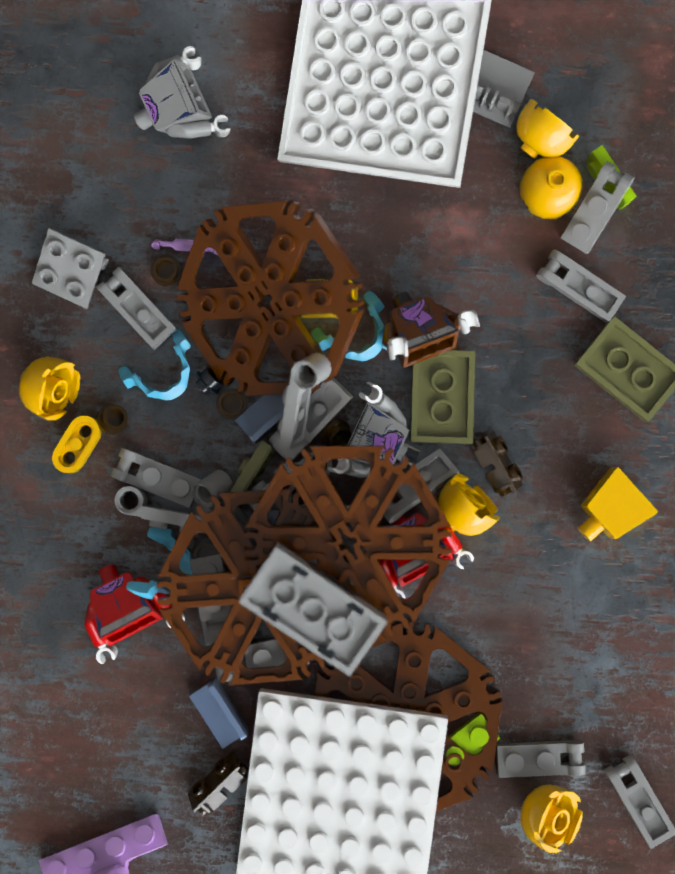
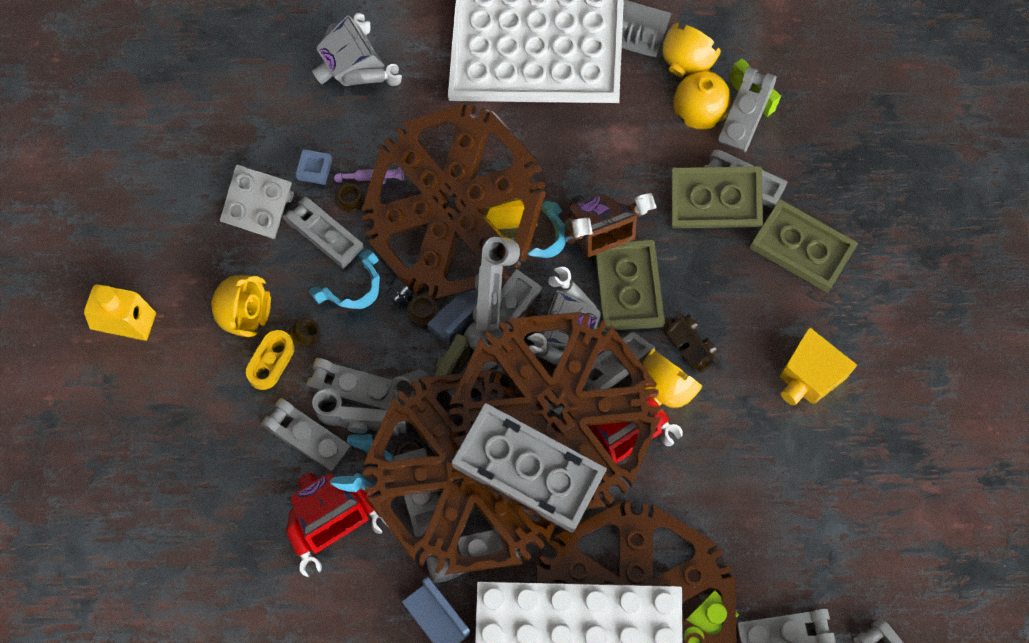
camera: 10 degrees left, 20 degrees down
none -> light grey plate [261,398,352,474]
none -> sand blue plate [296,149,332,185]
none -> olive plate [672,166,763,228]

